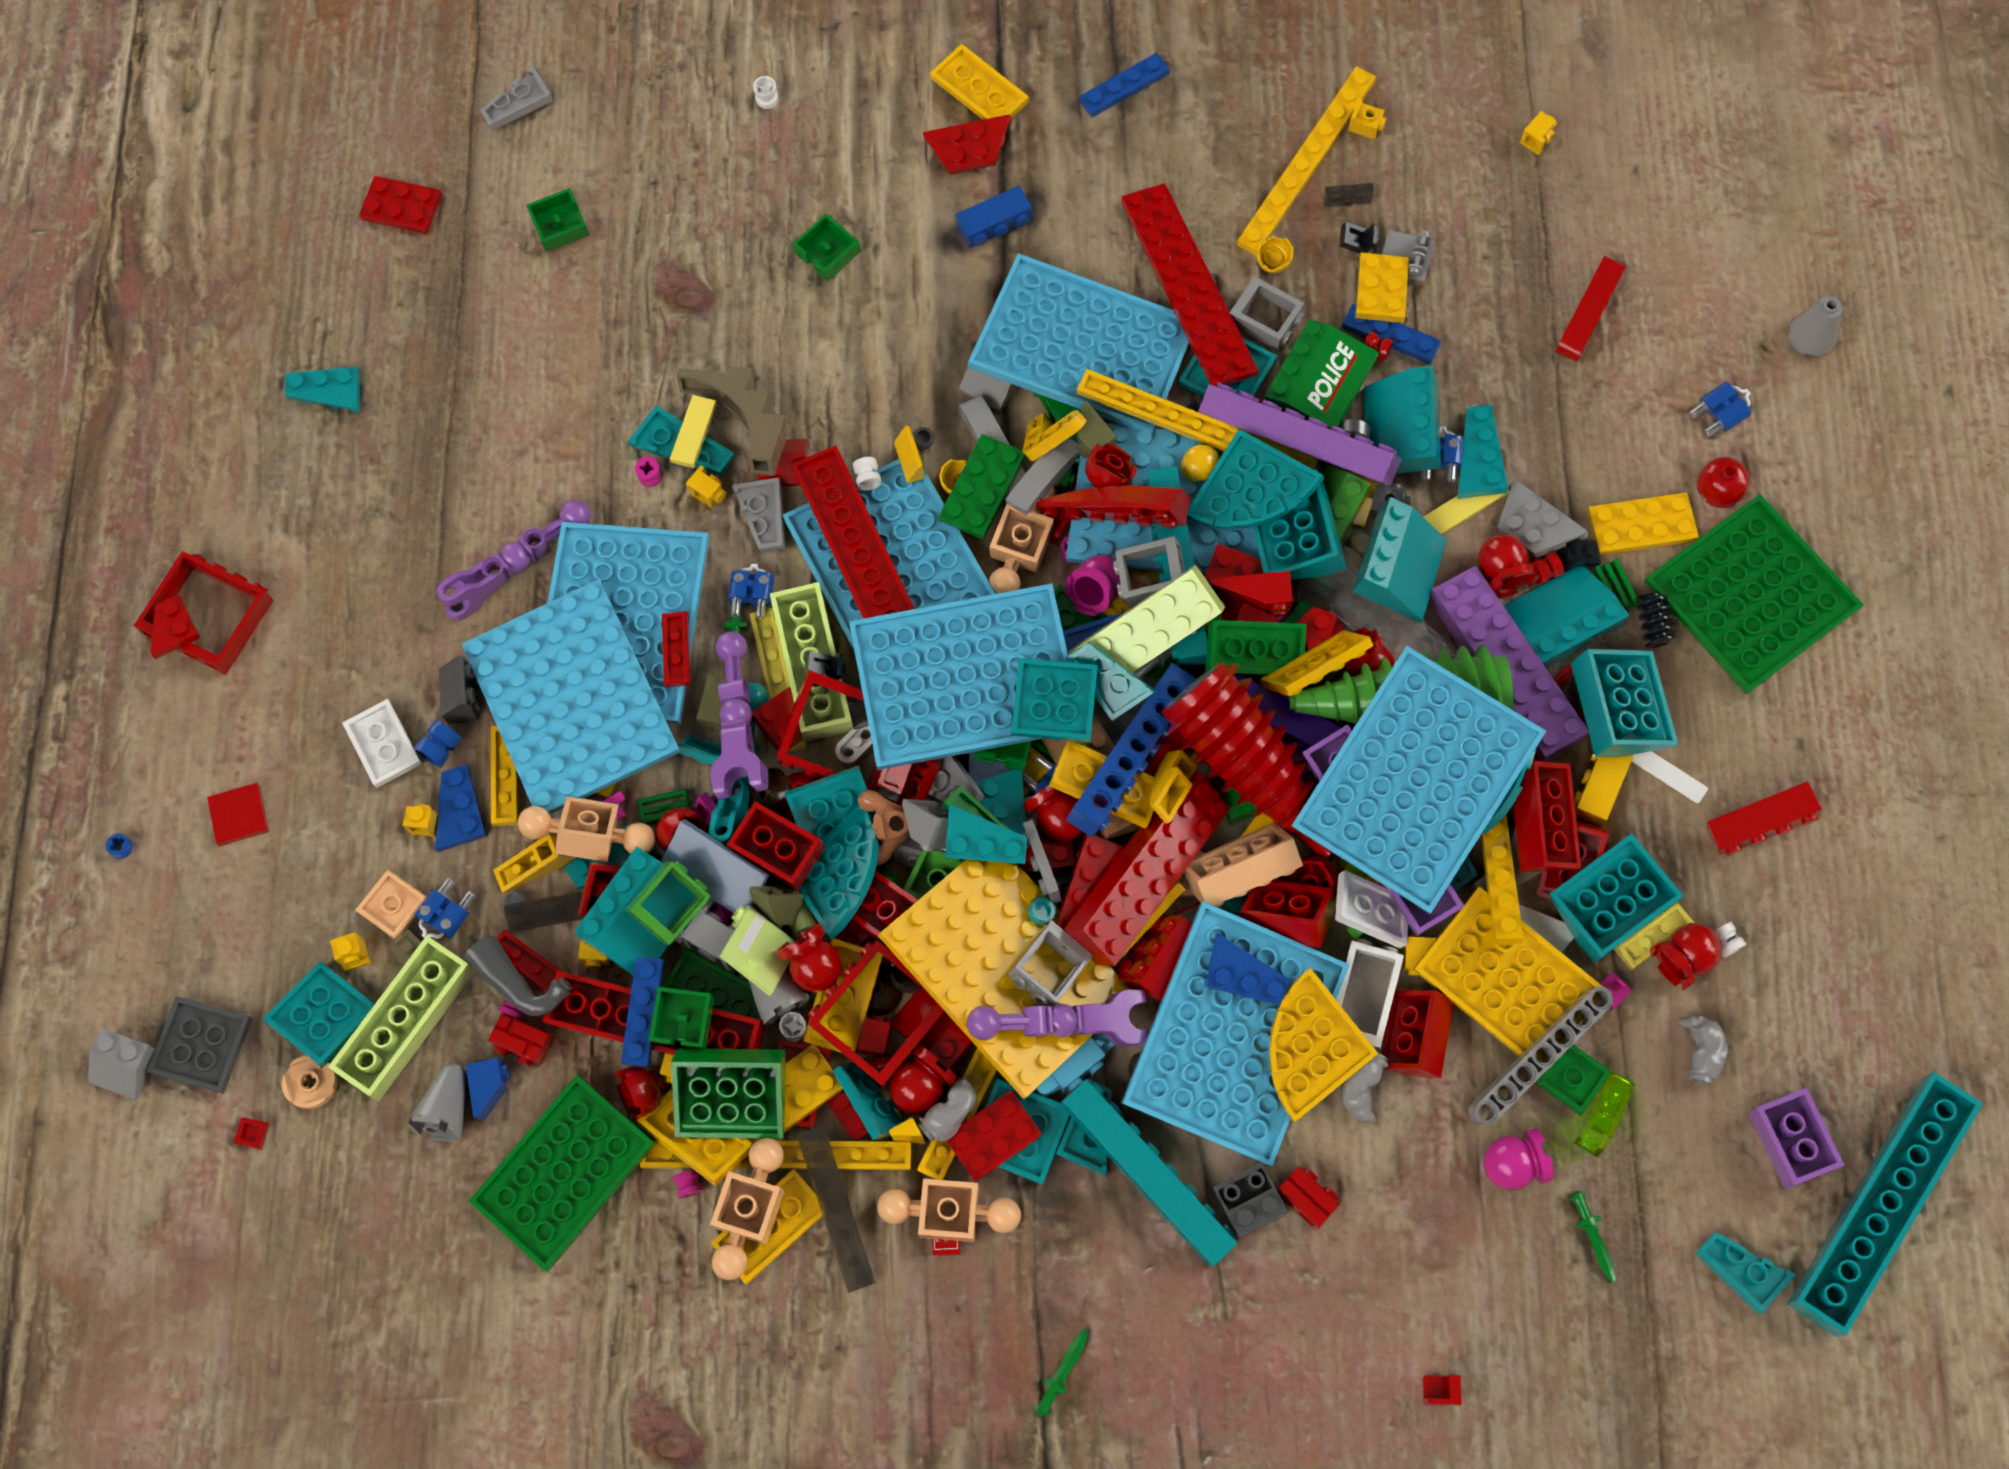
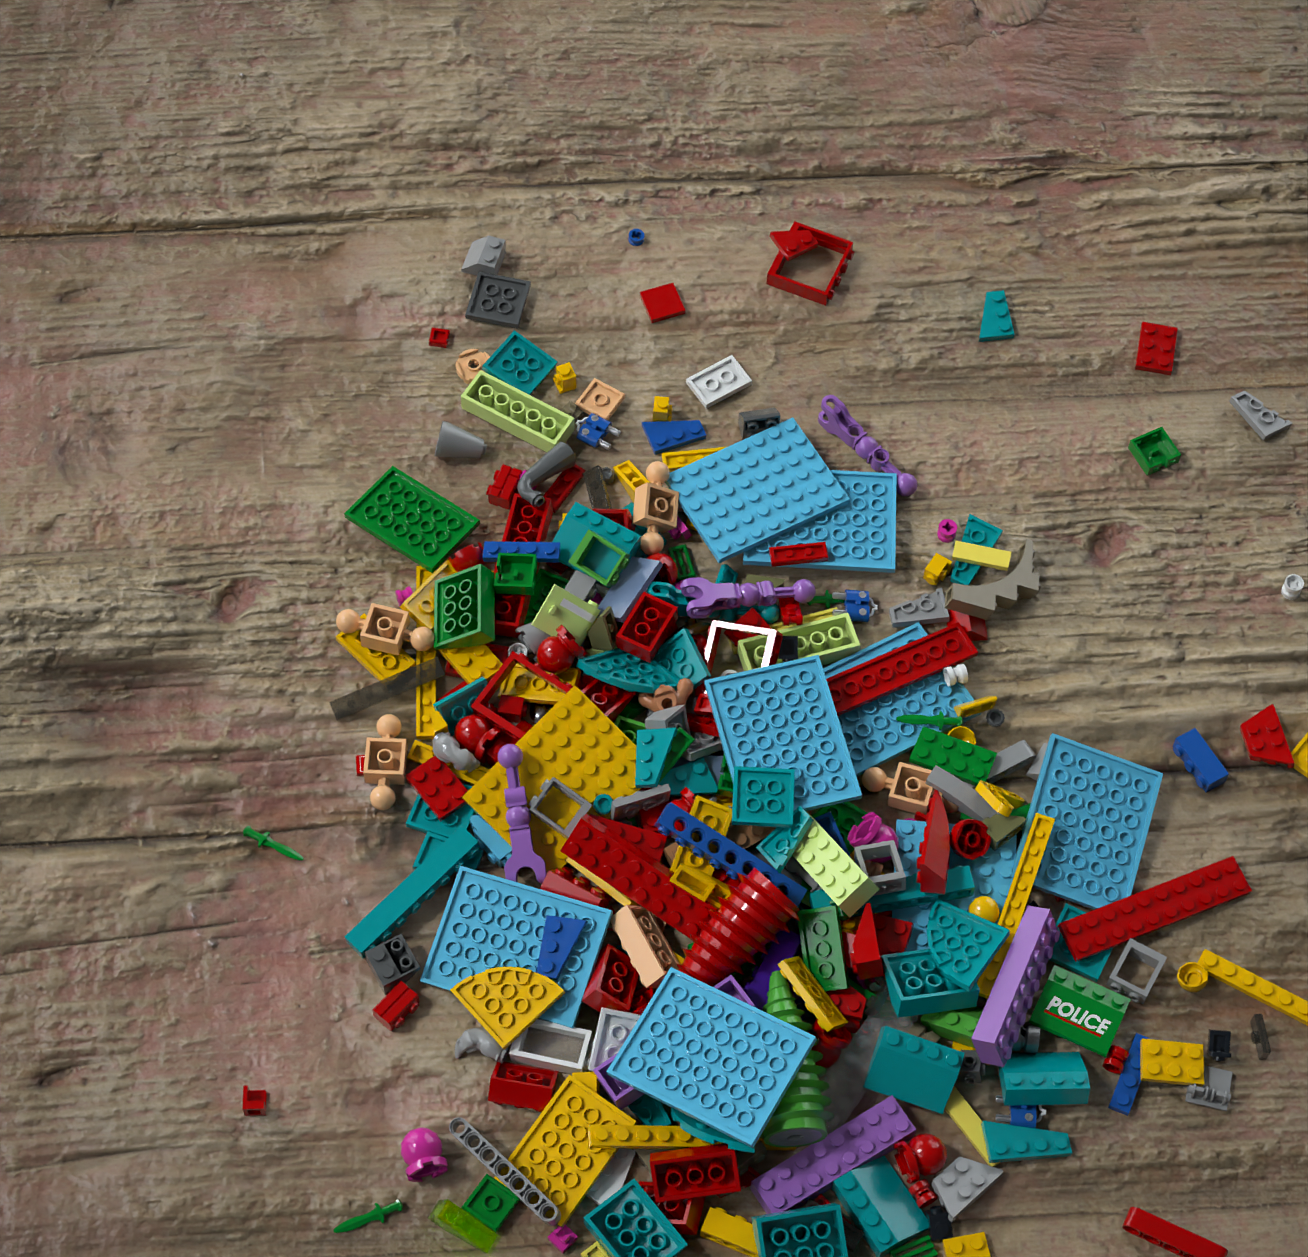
camera: 80 degrees right, 10 degrees down
blue wheel [413,719,462,768] -> none
blue slope [466,1058,510,1121] -> none
green piece [792,213,861,282] -> none
none -> red plate [778,597,803,626]
none -> green sword [896,711,963,730]

